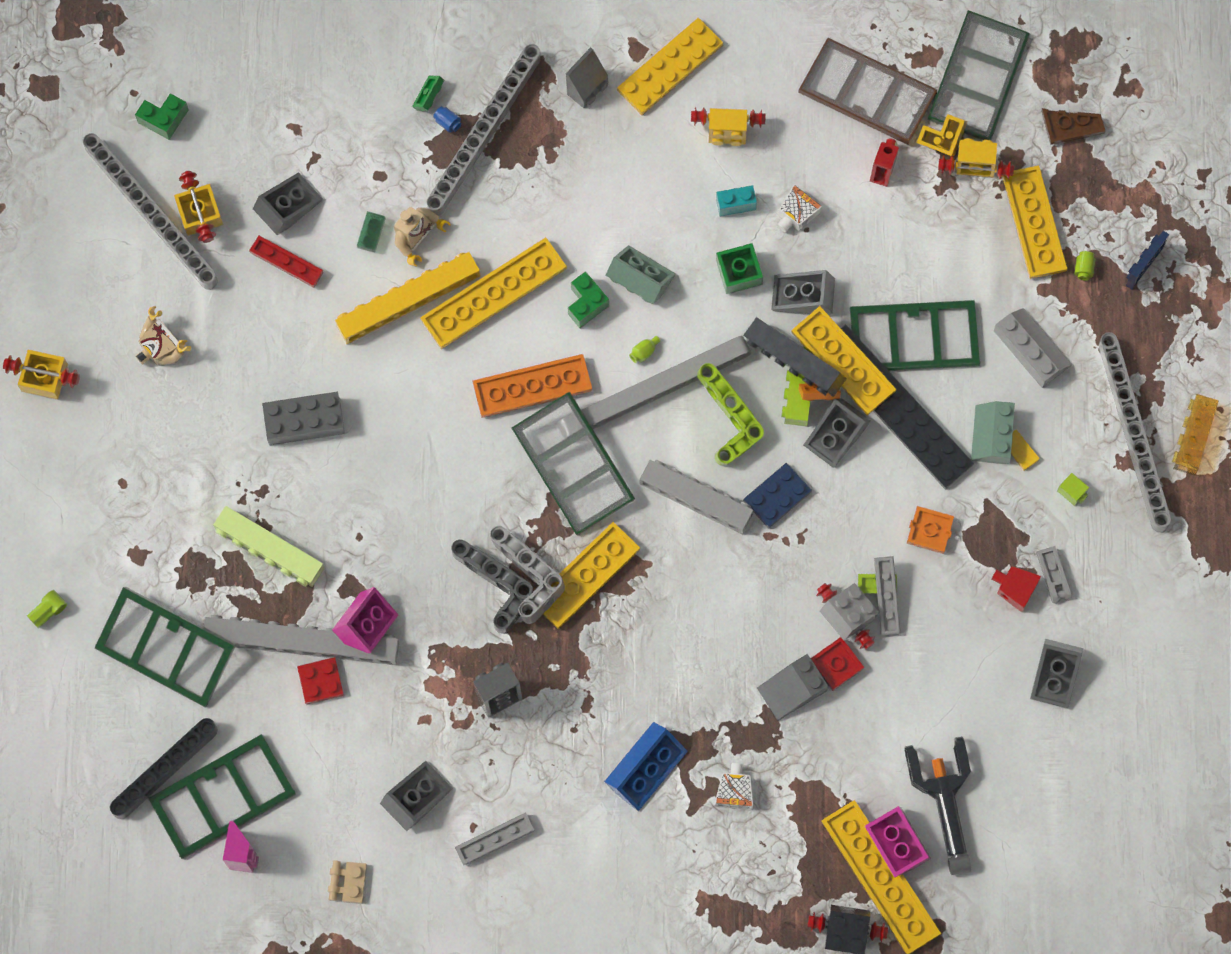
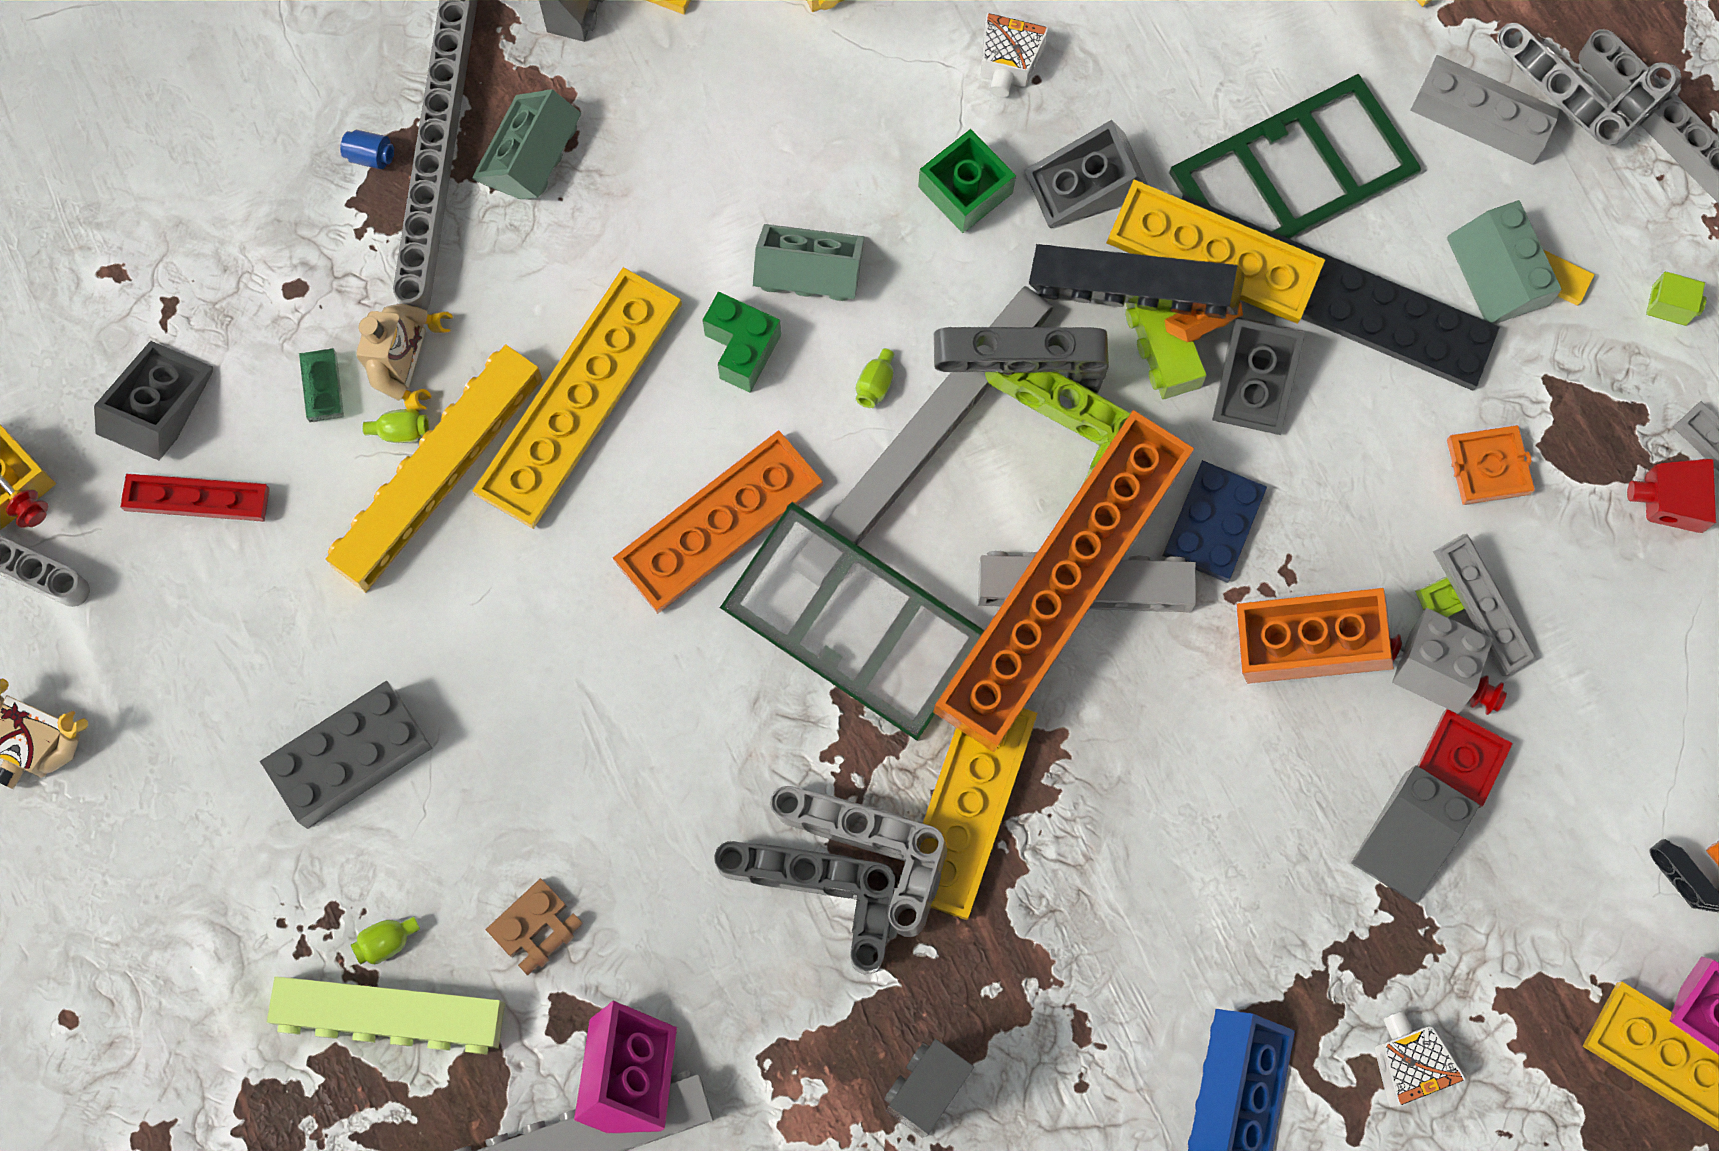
camera: 30 degrees left, 0 degrees up
green plate [412,75,444,111] -> none
teal brick [716,185,757,217] -> none
none -> lime plant [351,916,420,965]
none -> lime plant [363,409,429,443]
none -> sand green slope [472,89,582,199]
none -> medium nougat plate [485,878,583,976]
none -> dark grey beam [933,327,1109,394]
none -> orange brick [933,410,1194,752]
none -> orange brick [1236,588,1394,684]
none -> beam [1497,23,1681,145]

